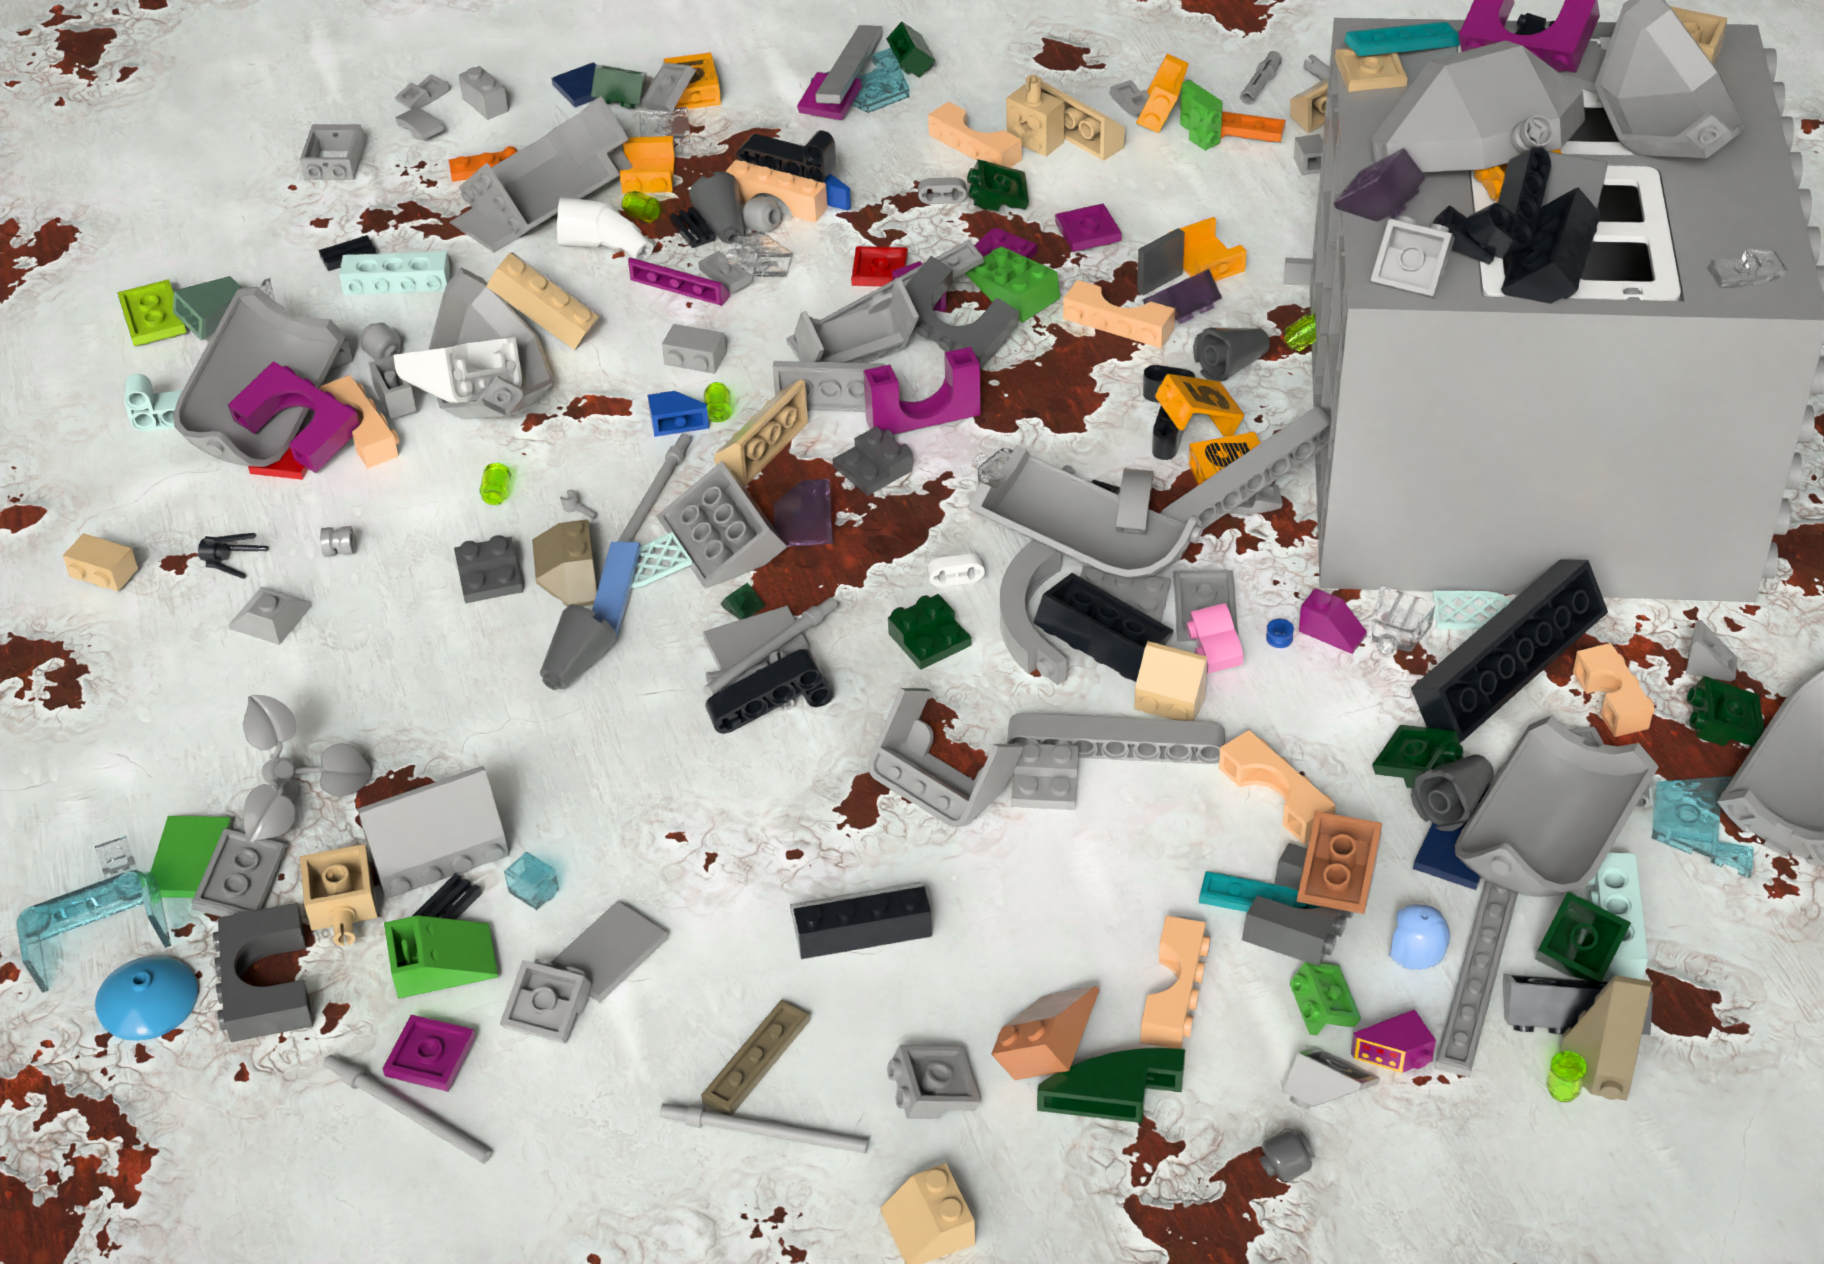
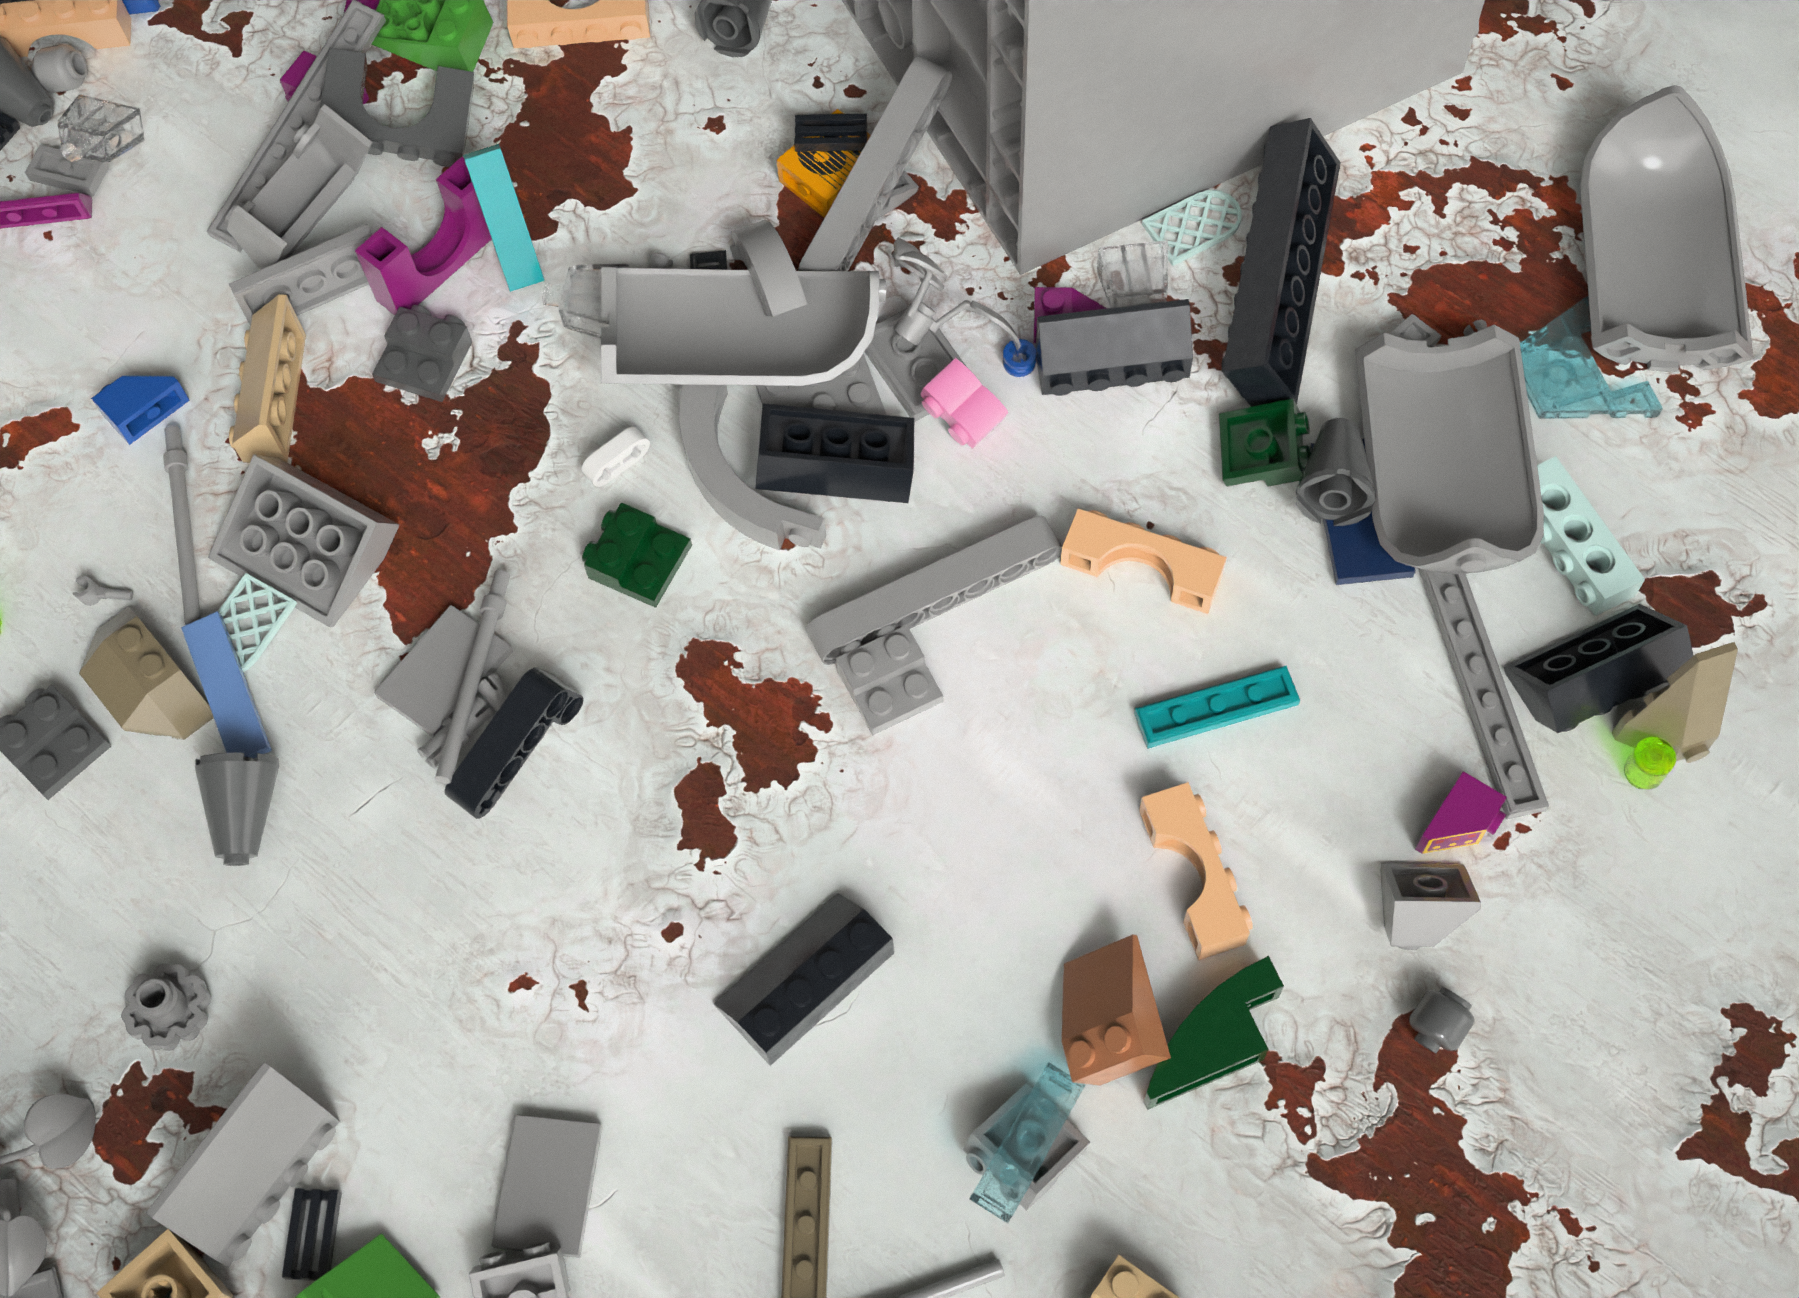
camera: 30 degrees left, 20 degrees up
clear light blue brick [504,851,559,910] -> none
light grey brick [662,324,726,374] -> none
clear neon green brick [703,382,732,422] -> none
clear green slope [720,582,766,620] -> none
clear purple slope [774,479,833,546] -> none
red tile [851,246,908,287] -> none
light grey windscreen [868,688,1024,827] -> none
slope [1134,641,1207,721] -> none
black beam [1143,365,1195,460] -> none
light orange panel [1155,374,1245,437] -> none
dark grey arch [1242,843,1354,966] -> none
bright green bracket [1290,962,1361,1036] -> none
nougat slope [1297,811,1382,914] -> none
light blue piece [1389,904,1450,970] -> none
dark green slope [1535,892,1631,984] -> none
light nougat arch [1573,643,1654,737] -> none
light grey slope [1686,620,1738,681] -> none
dark green plate [1686,676,1764,747] -> none
none -> light grey plant [121,964,211,1051]
none -> tile [463,144,545,292]
none -> black tile [794,113,867,152]
none -> light grey plant [891,237,1021,351]
none -> clear light blue tile [969,1062,1085,1223]
none -> slope [1036,299,1193,396]

